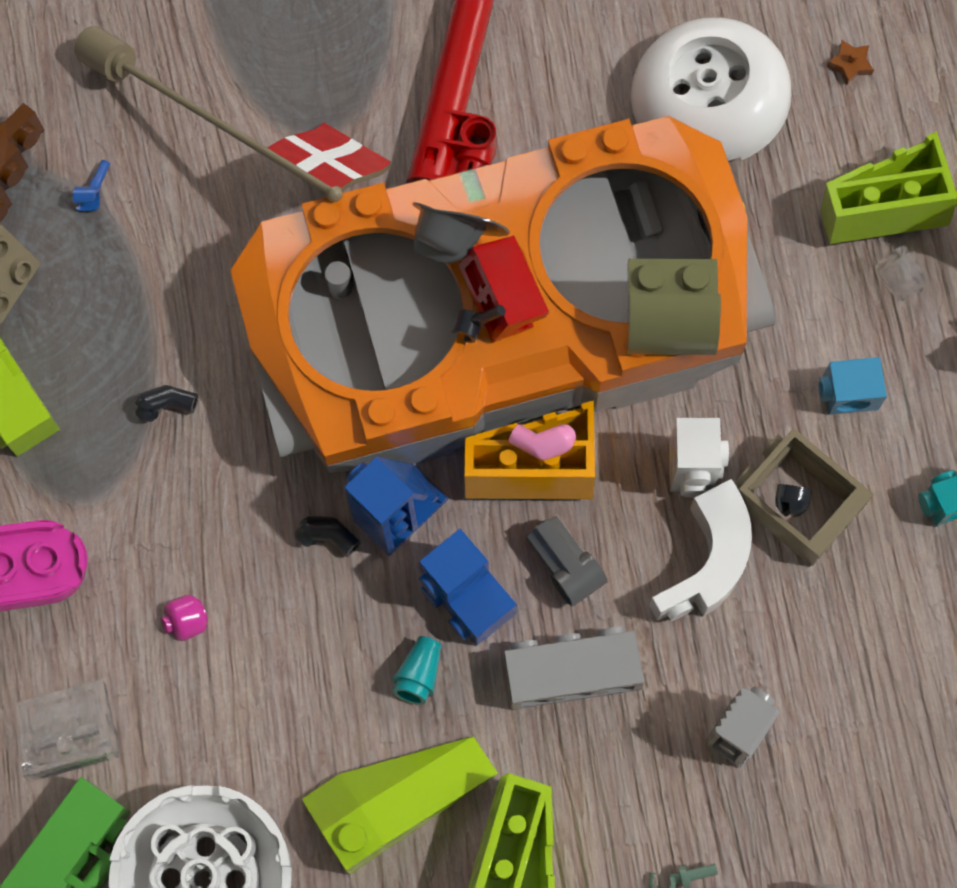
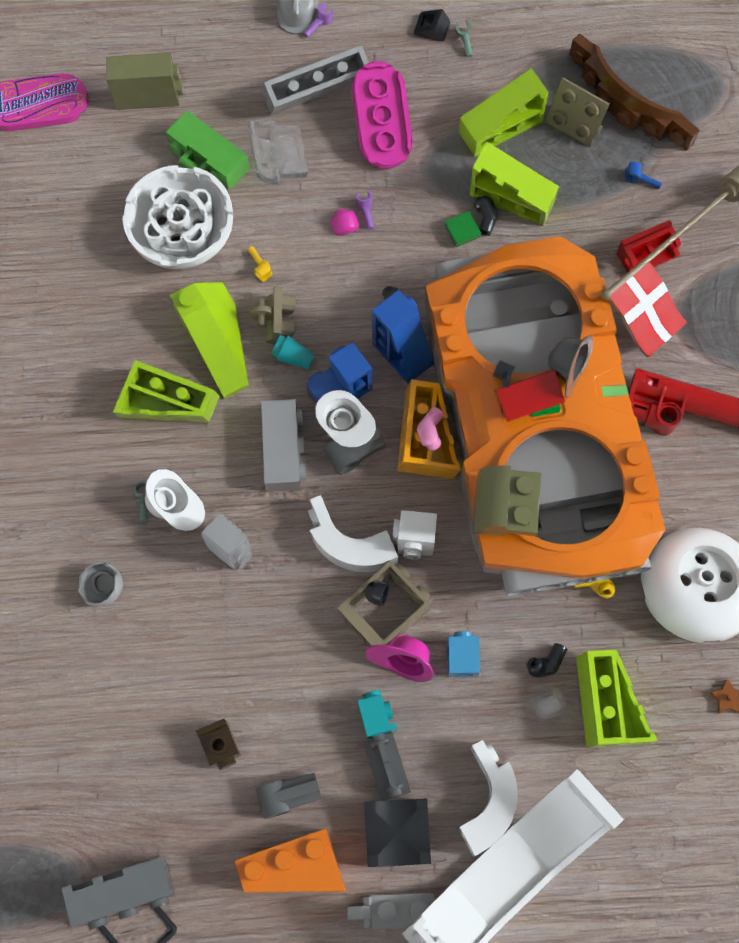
camera: 95 degrees right, 0 degrees up
none -> white piece [145,469,205,531]
none -> yellow hand [248,246,273,282]
none -> dark tan hips [250,286,296,344]
none -> white piece [315,390,376,447]
none -> medium lavender hand [356,190,374,230]
none -> dark pink piece [365,635,434,682]
none -> green tile [444,211,481,247]
none -> lime wedge [469,141,559,226]
none -> black arm [527,643,568,678]
none -> red hinge [616,220,682,273]

